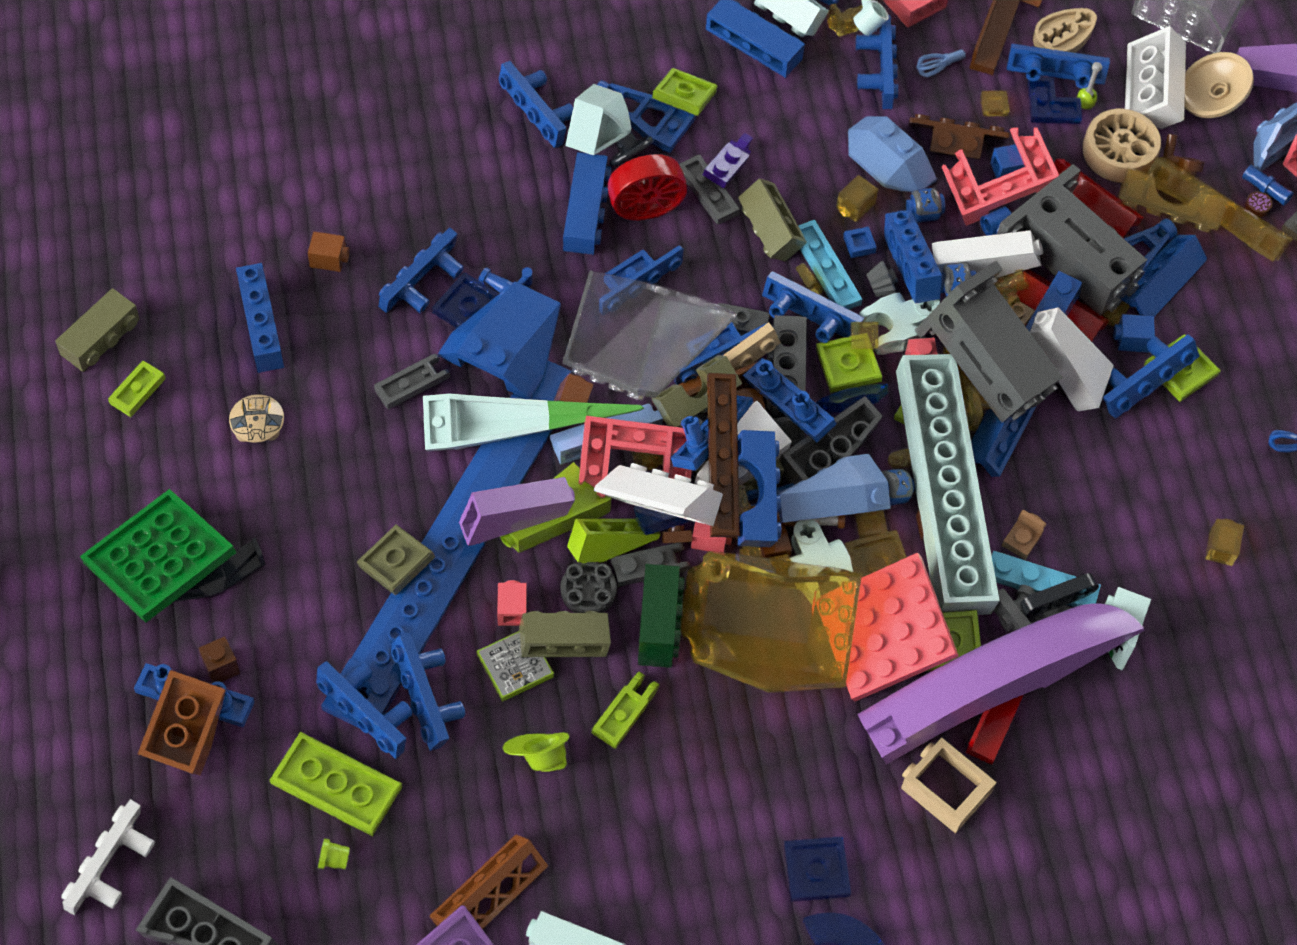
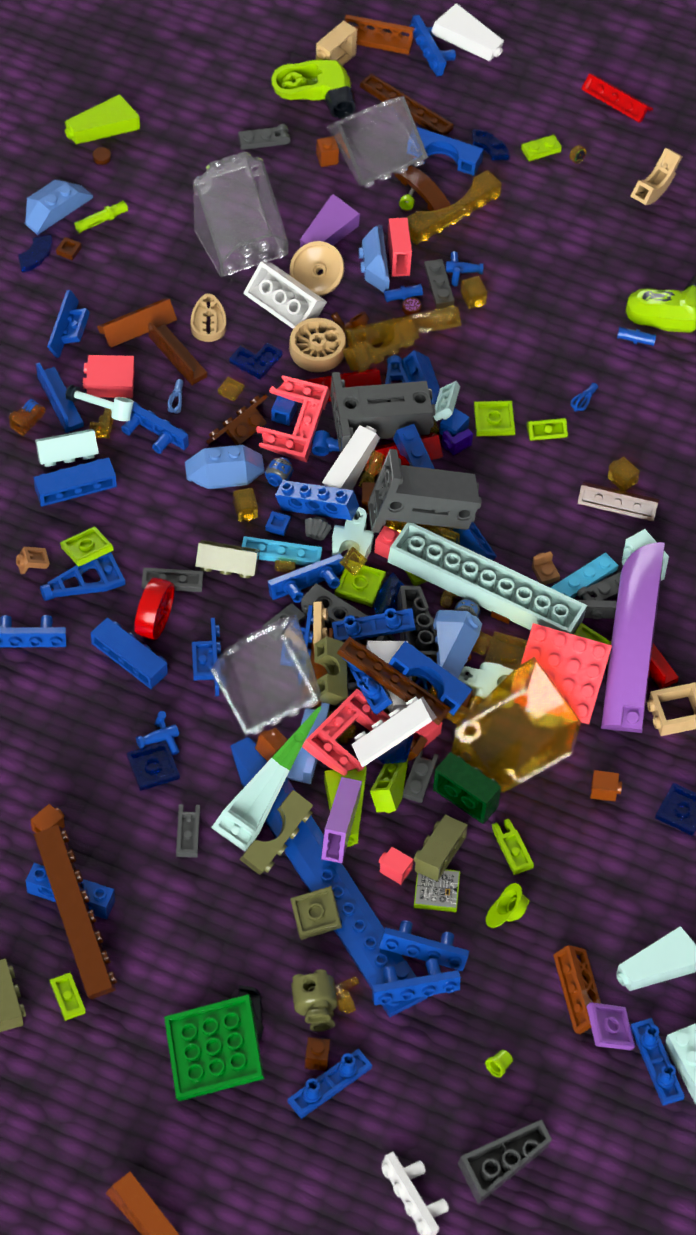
camera: 55 degrees left, 5 degrees down
dark orange slope [138,670,226,776] -> none
tan dish [229,395,284,443] -> none
lime tile [270,731,402,836] -> none
blue plate [378,227,464,313] -> none
blue wedge [438,281,561,400] -> none
dark grey tile [560,562,617,613] -> none
light aqua piece [566,84,654,166] -> none
dark purple hinge [702,133,753,188] -> none
head [941,262,976,297] -> none
blue plate [1007,44,1110,88] -> none
black beam [1020,573,1099,618] -> none
white slope [1030,307,1113,411] -> none
hinge [1076,62,1102,109] -> none
blue plate [1103,334,1200,419] -> none
none -> medium nougat bracket [16,547,50,574]
none -> reddish brown brick [34,825,117,1000]
none -> olive arch [240,790,313,875]
none -> olive piece [291,969,337,1032]
none -> clear yellow plate [335,976,359,1014]
none -> light aqua plate [433,381,460,421]
none -> dark purple bracket [442,428,473,456]
none -> lime slope [526,418,568,441]
none -> panel [577,482,659,522]
none -> dark orange brick [590,770,622,802]

